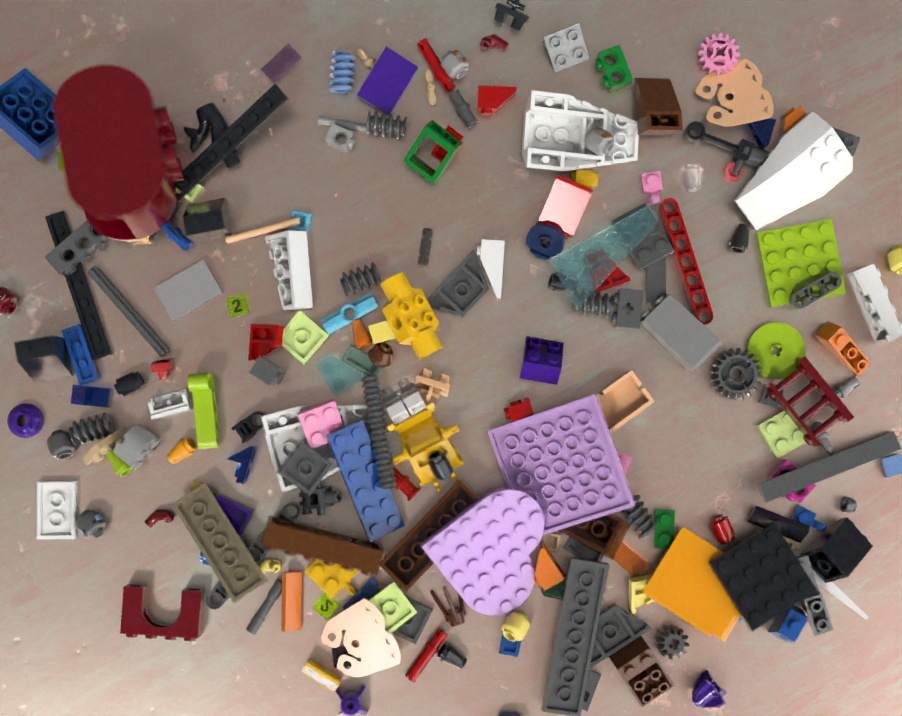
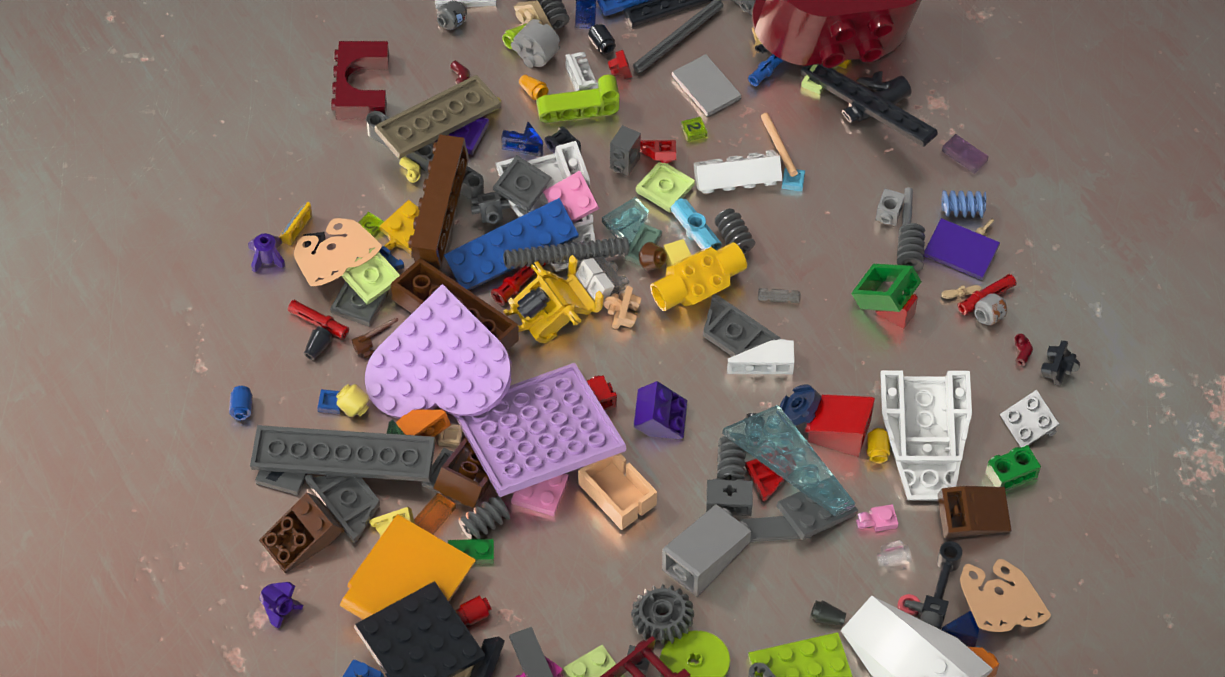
camera: 90 degrees right, 30 degrees down
black slope [183,198,232,242] -> none
dark grey piece [246,579,282,635] -> none
orange tile [281,571,302,632] -> none
orange cone [351,319,372,349] -> none
dark grey pin [448,89,478,128] -> none
red slope [477,85,517,116] -> none
light grey head [584,127,614,155] -> none
dark grey gear [656,626,690,660] -> none
red beam [658,198,713,325] -> none
bright pink gear [697,33,740,76] -> none

